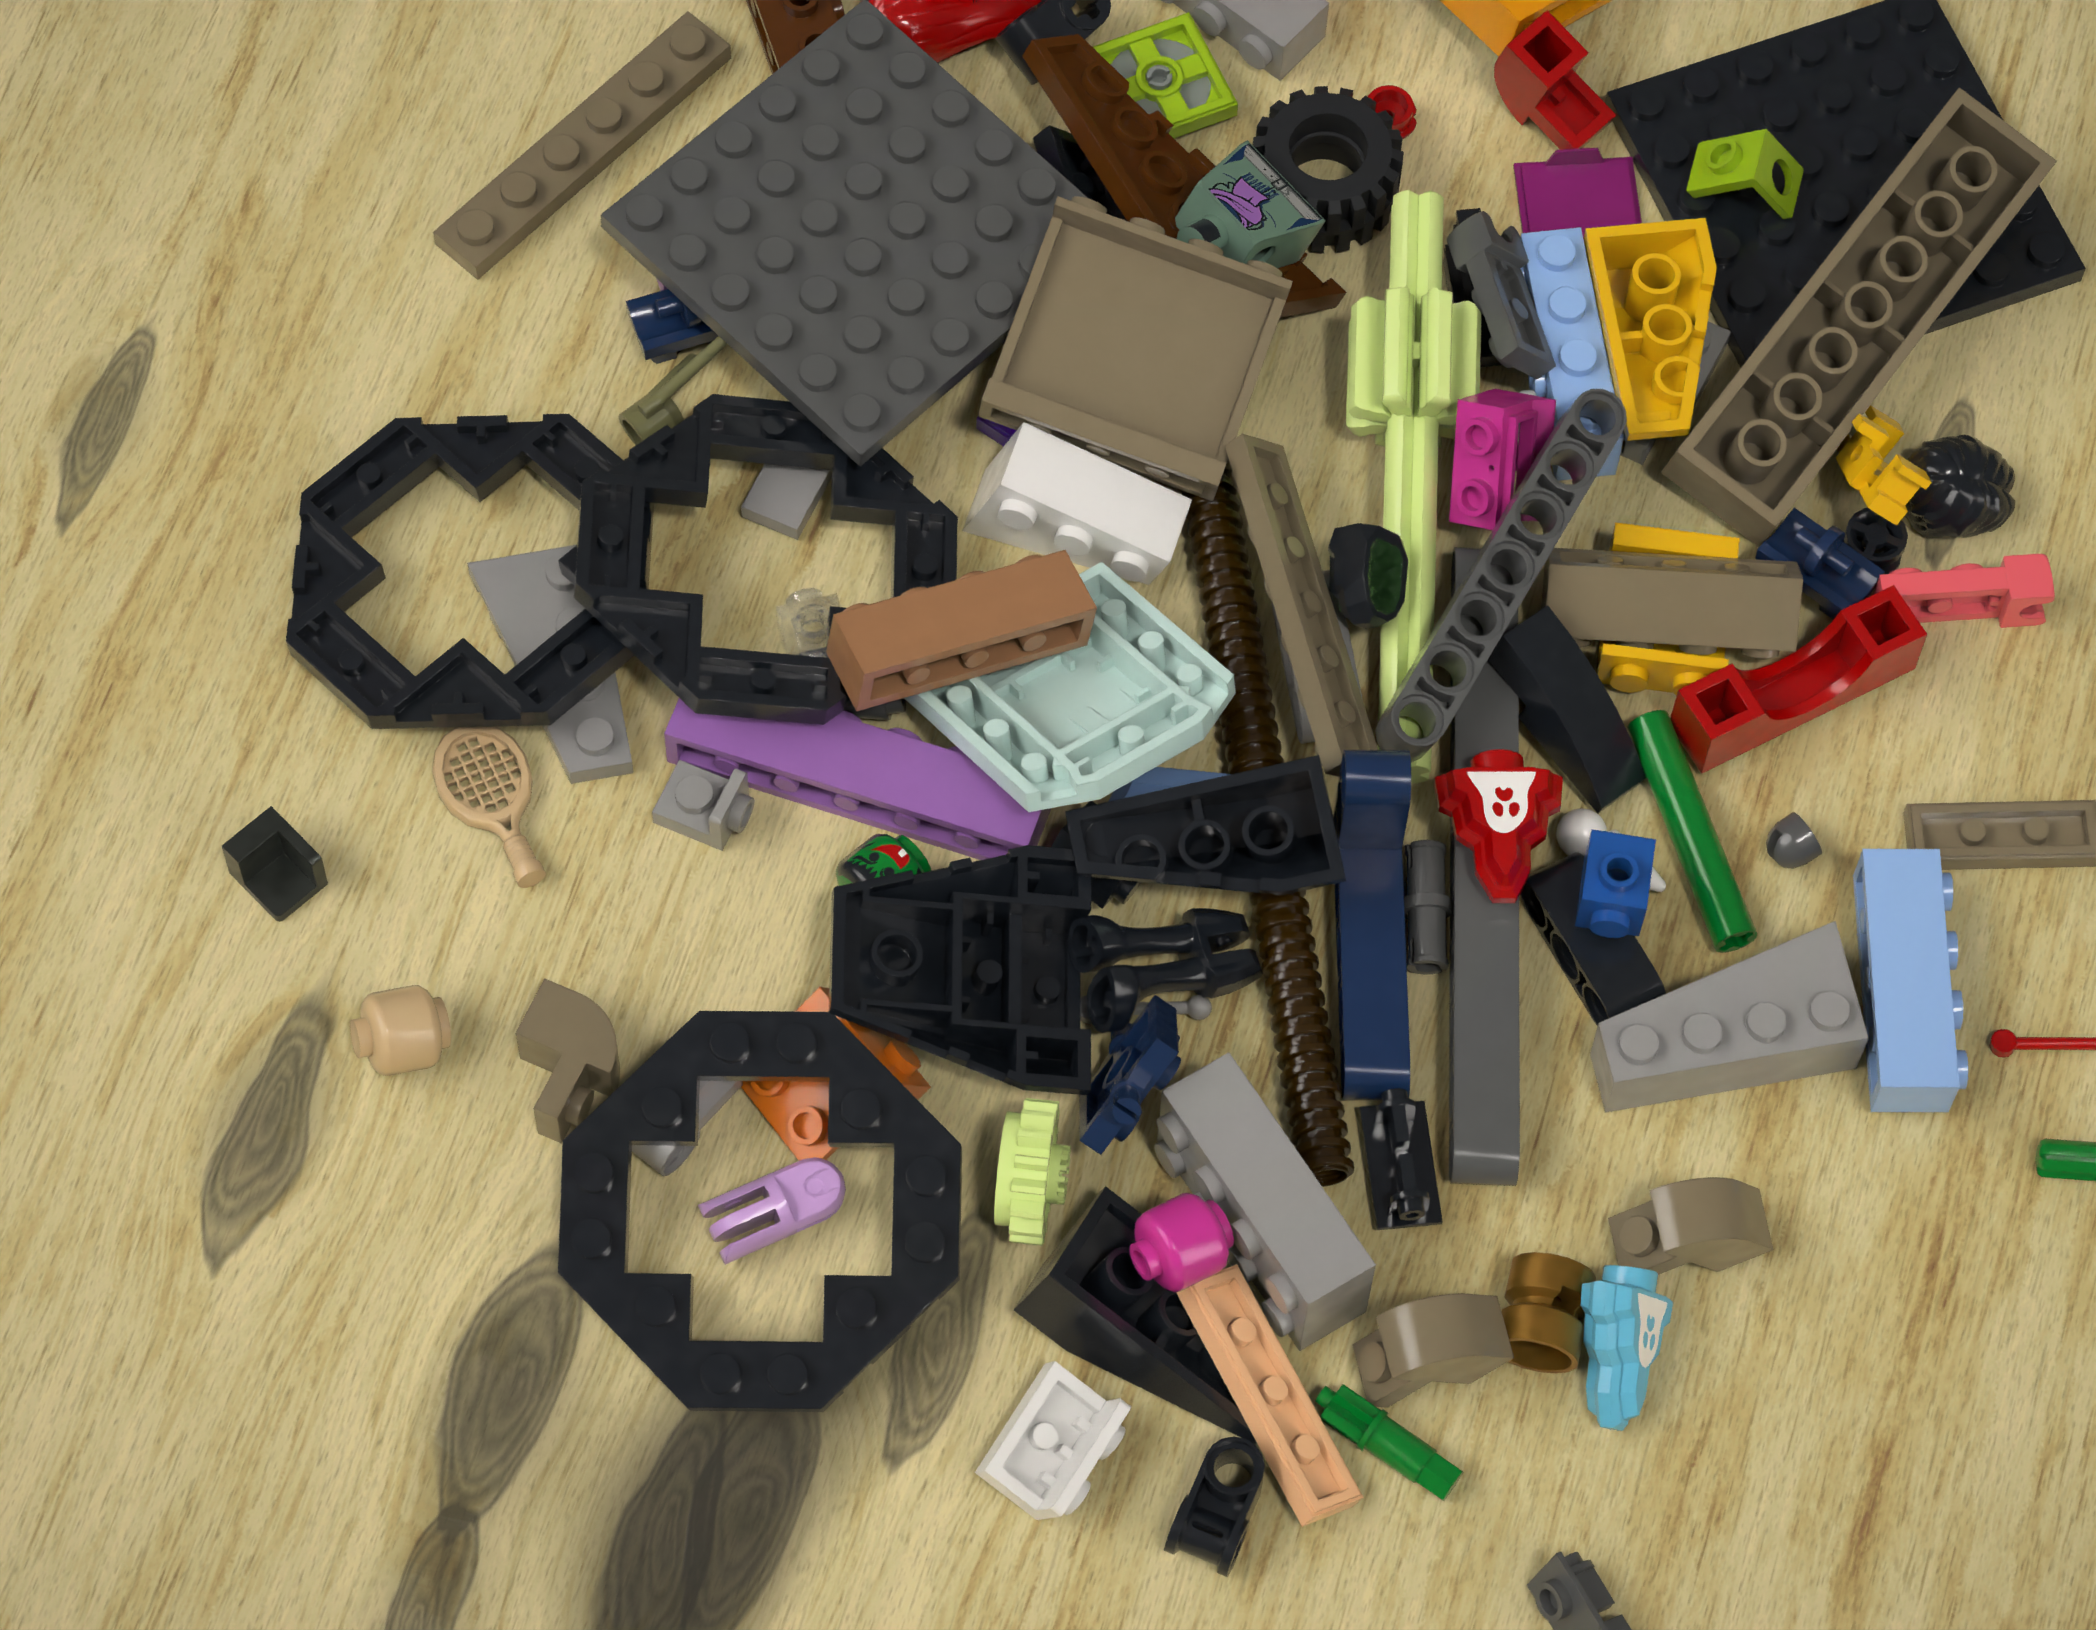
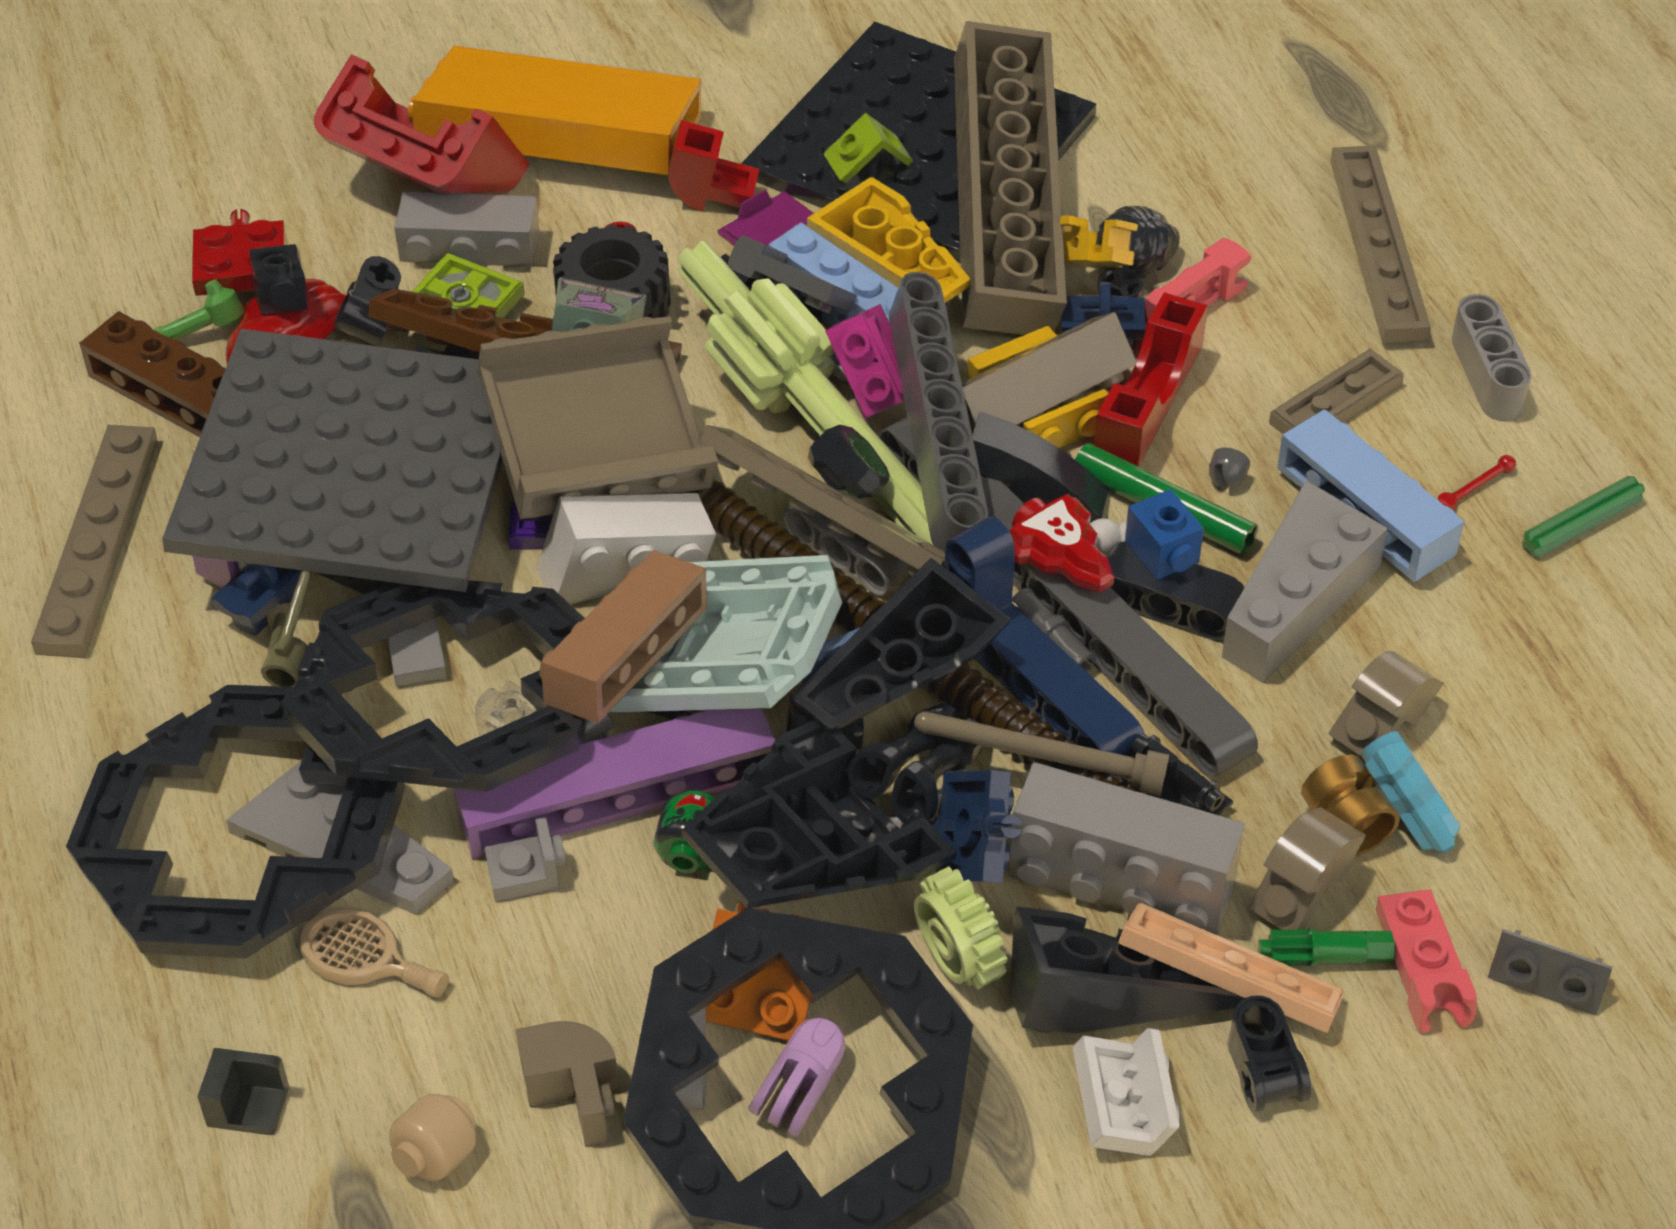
camera: 35 degrees left, 15 degrees down
dark pink head [1129,1193,1234,1292] -> none
none -> dark tan piece [914,712,1169,796]
none -> coral plate [1376,889,1477,1033]

